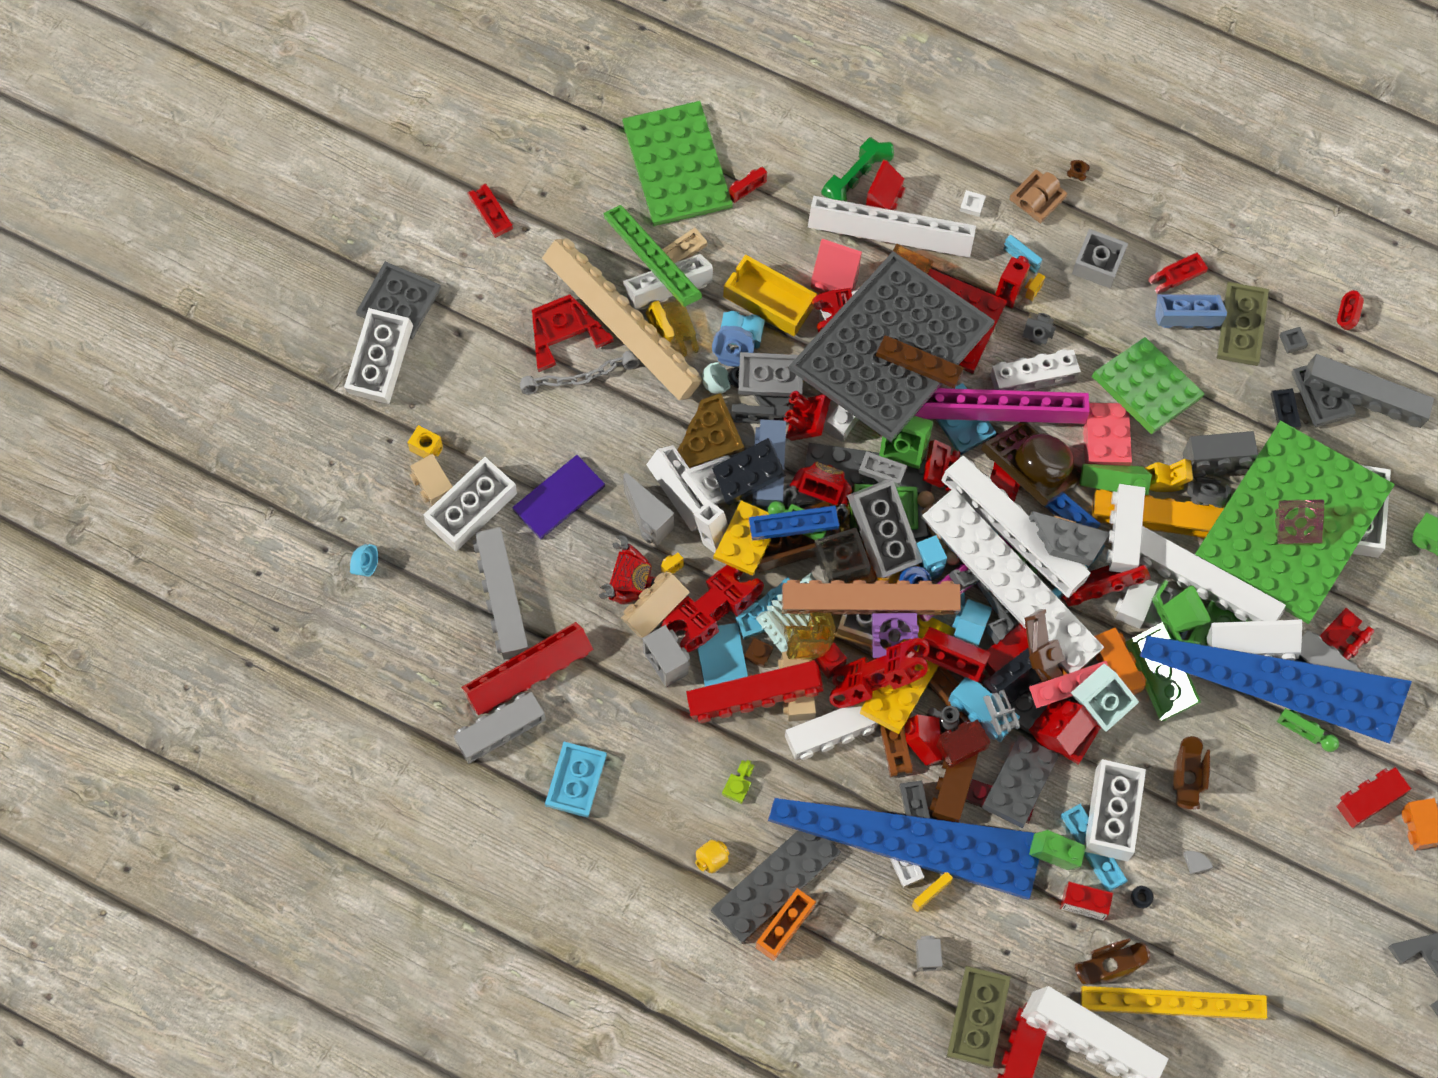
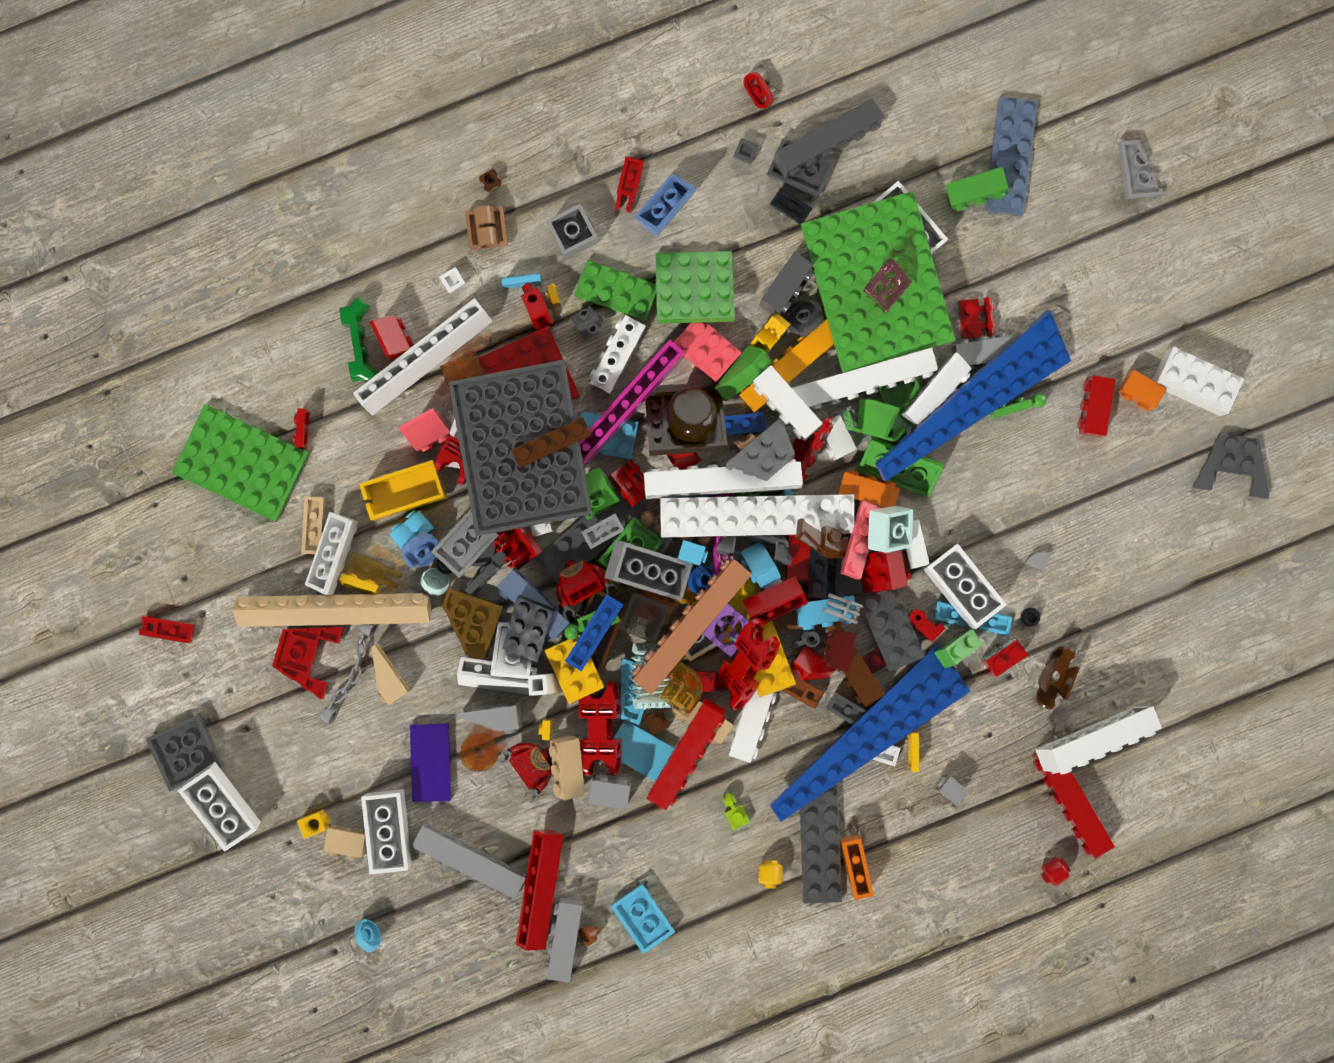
camera: 40 degrees left, 20 degrees up
bright green tile [603,205,702,307] -> none
olive plate [946,966,1011,1069] -> none
yellow plate [1081,986,1267,1020] -> none
reddish brown piece [1173,736,1210,810] -> none
olive plate [1216,282,1269,366] -> none
none -> tan slope [371,644,411,705]
none -> clear orange plate [460,732,499,772]
none -> bright green plate [574,260,657,322]
none -> dark orange tile [579,924,599,946]
none -> white brick [904,520,930,569]
none -> red leg [908,609,945,643]

